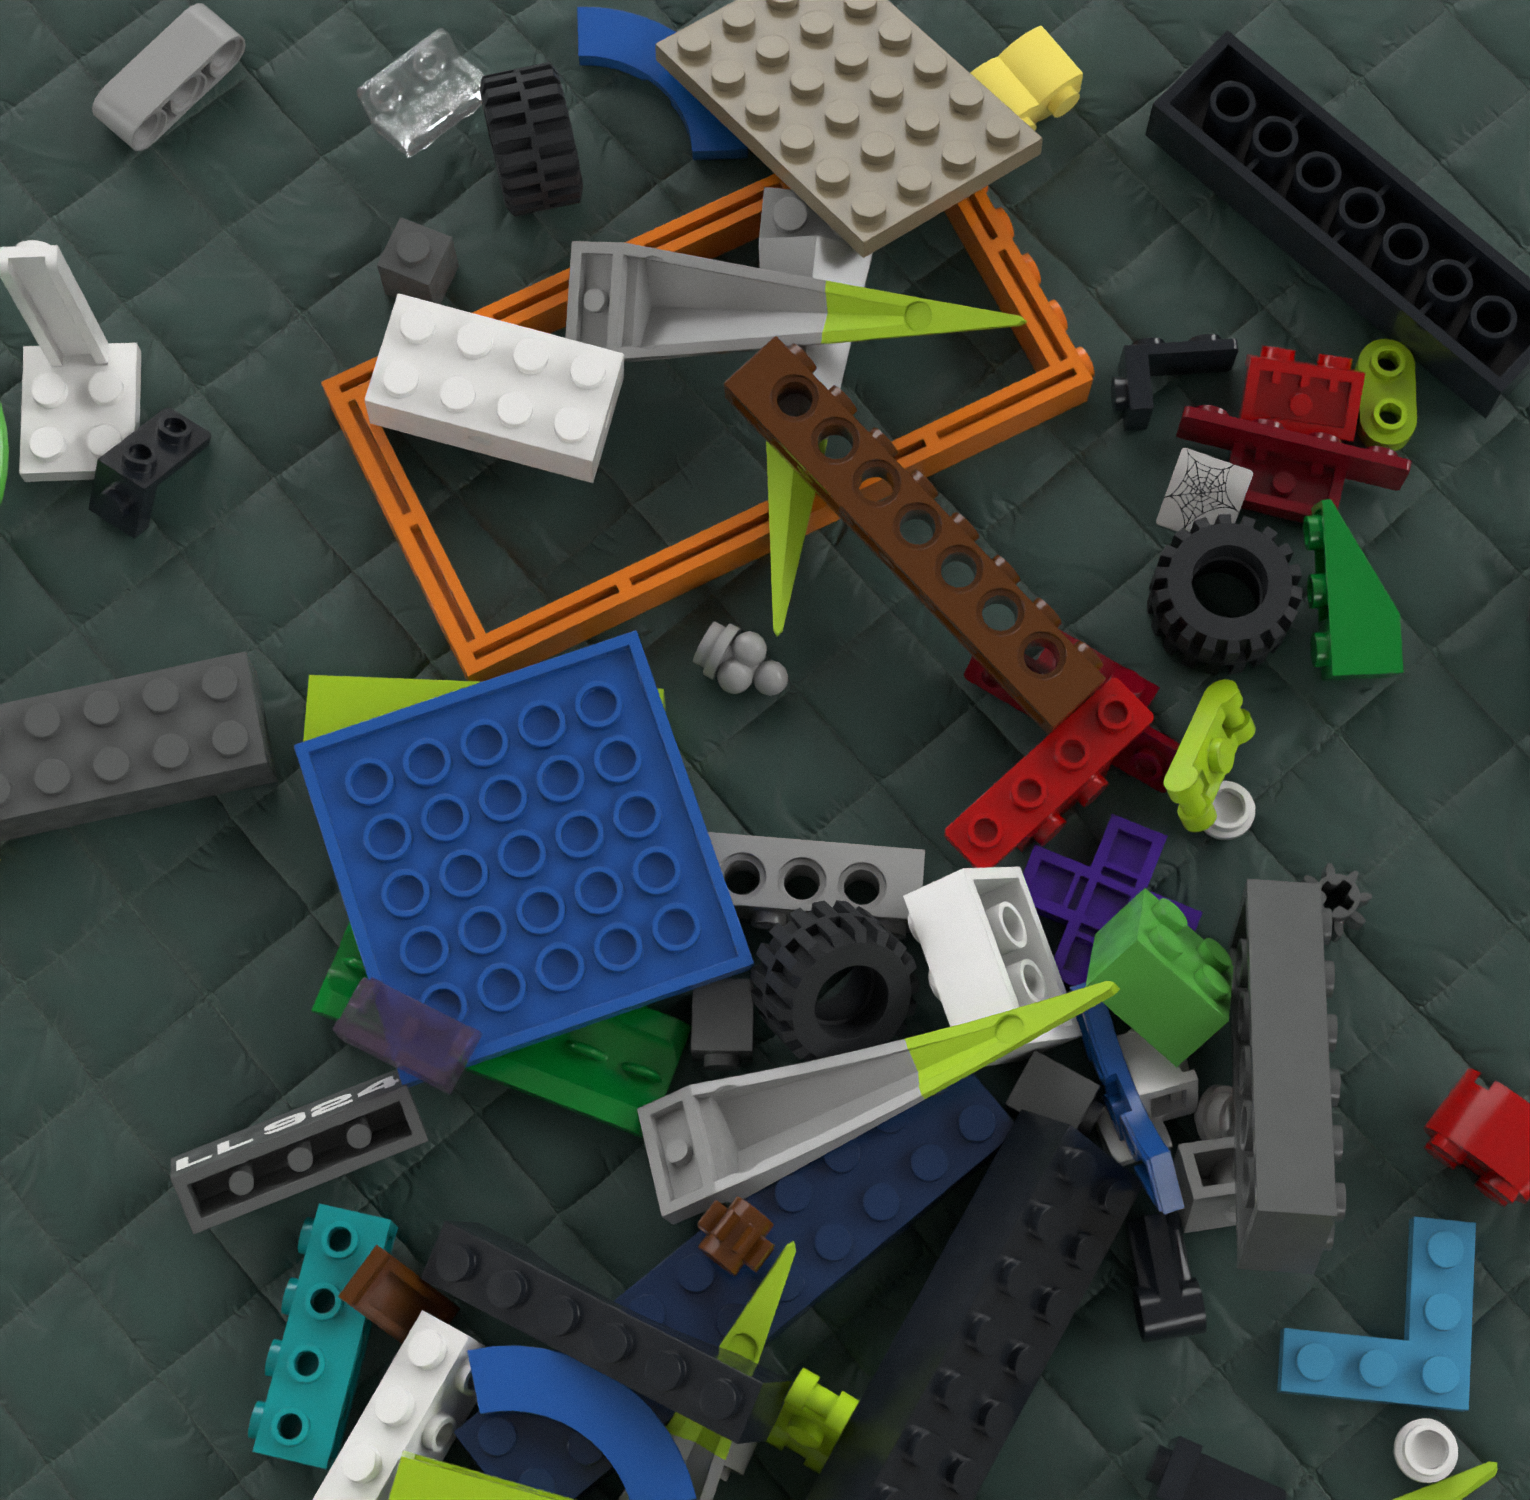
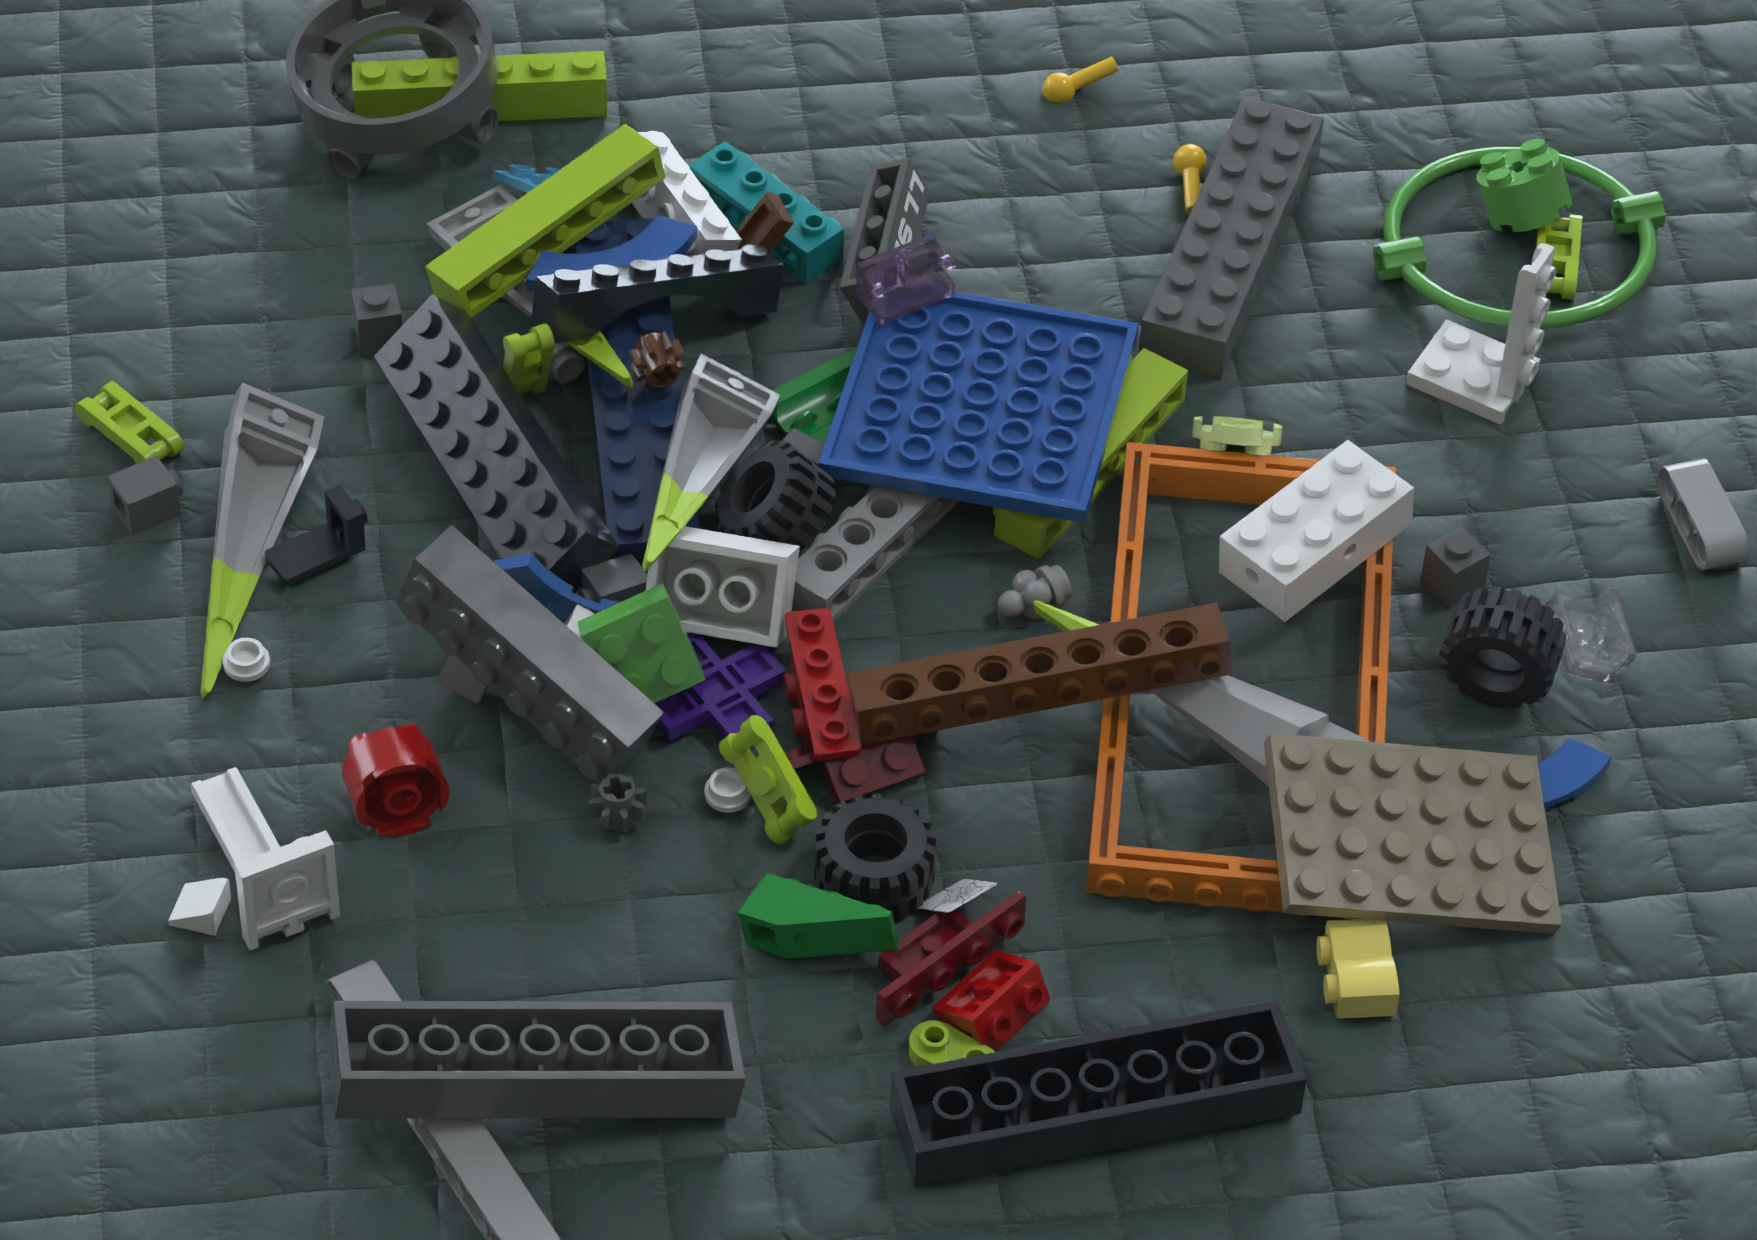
camera: 120 degrees right, 25 degrees down
black bracket [88,407,211,539] -> none
light grey plate [565,241,1027,362] -> none
black bracket [1111,334,1239,431] -> none
dark azure plate [1277,1216,1476,1412] -> none
none -> yellowish green plate [1192,416,1283,455]

